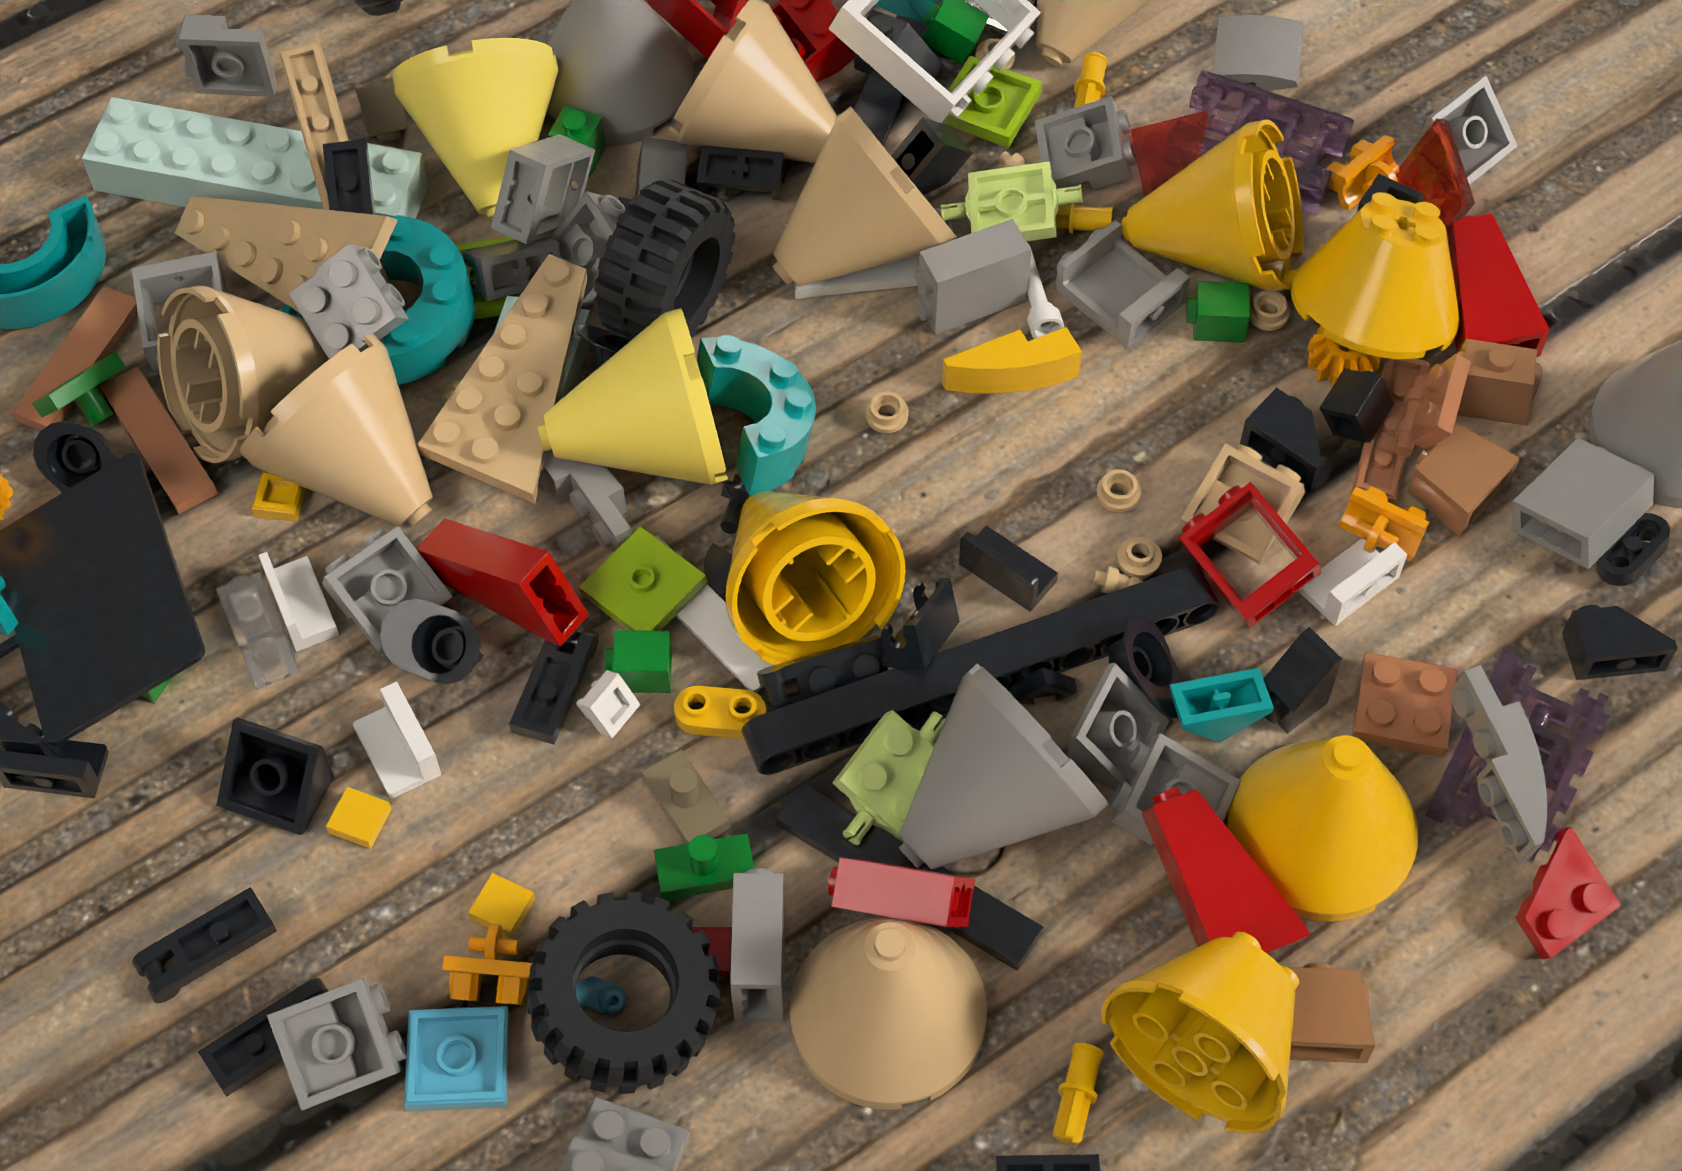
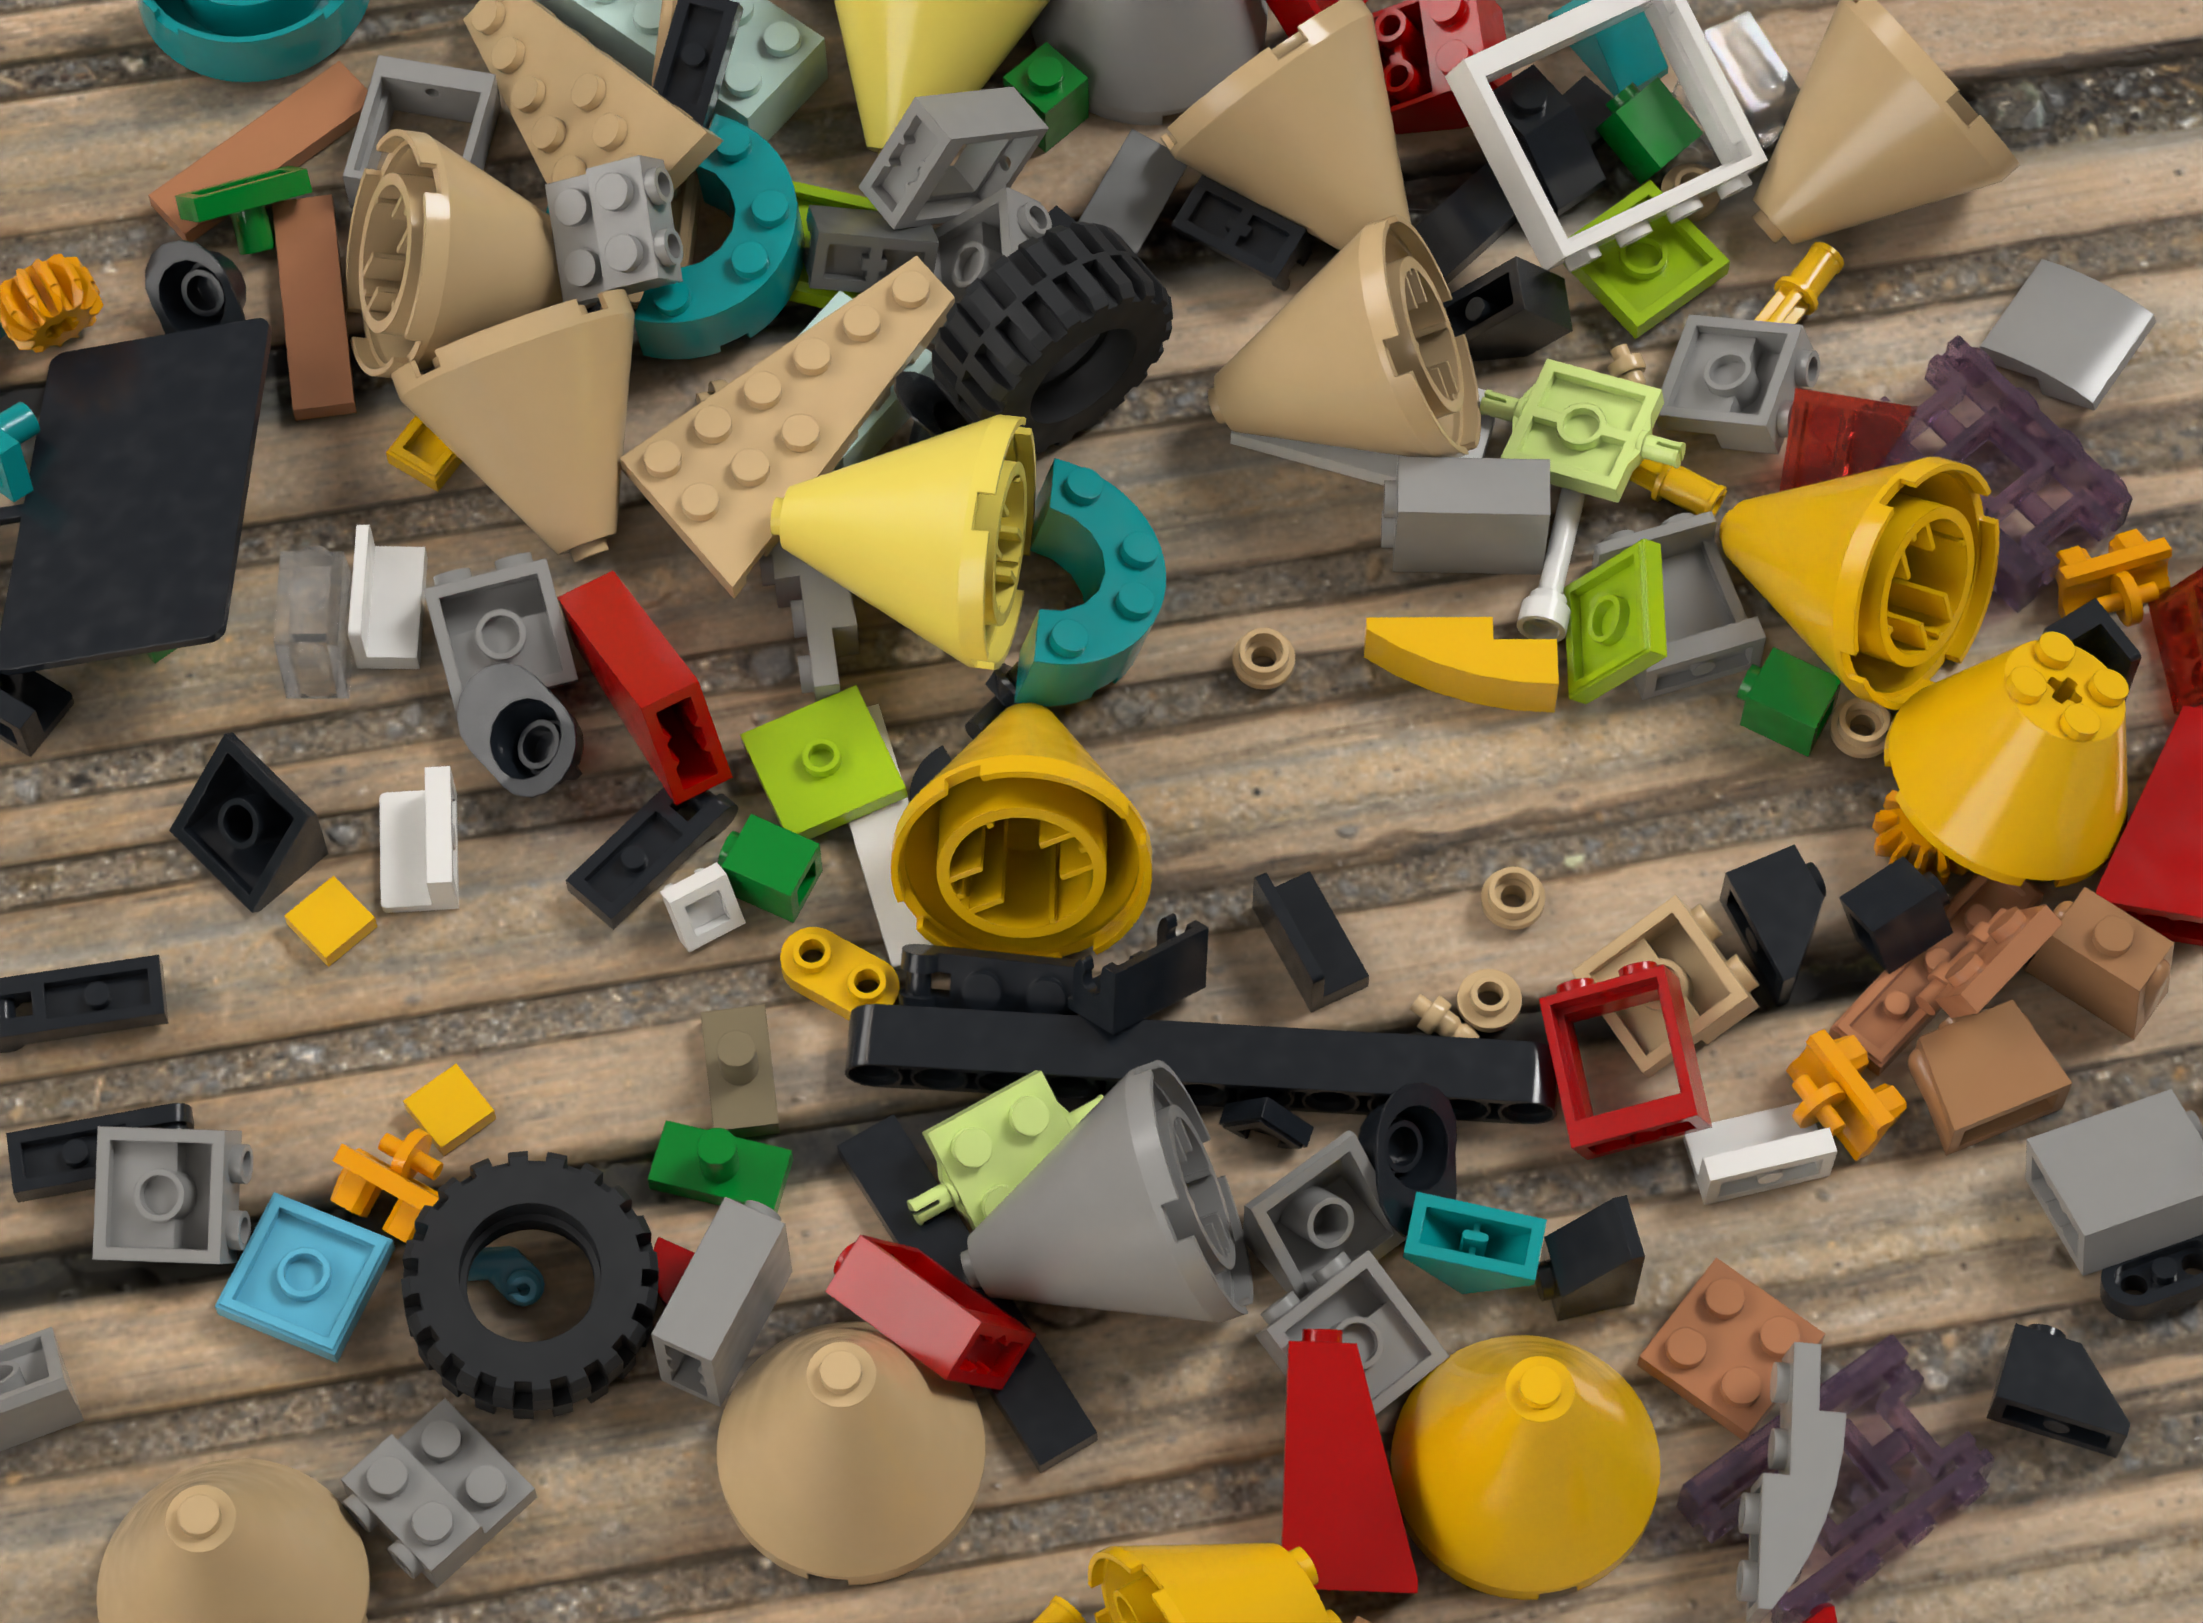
camera: 25 degrees right, 5 degrees up
none -> lime plate [1564,538,1667,704]

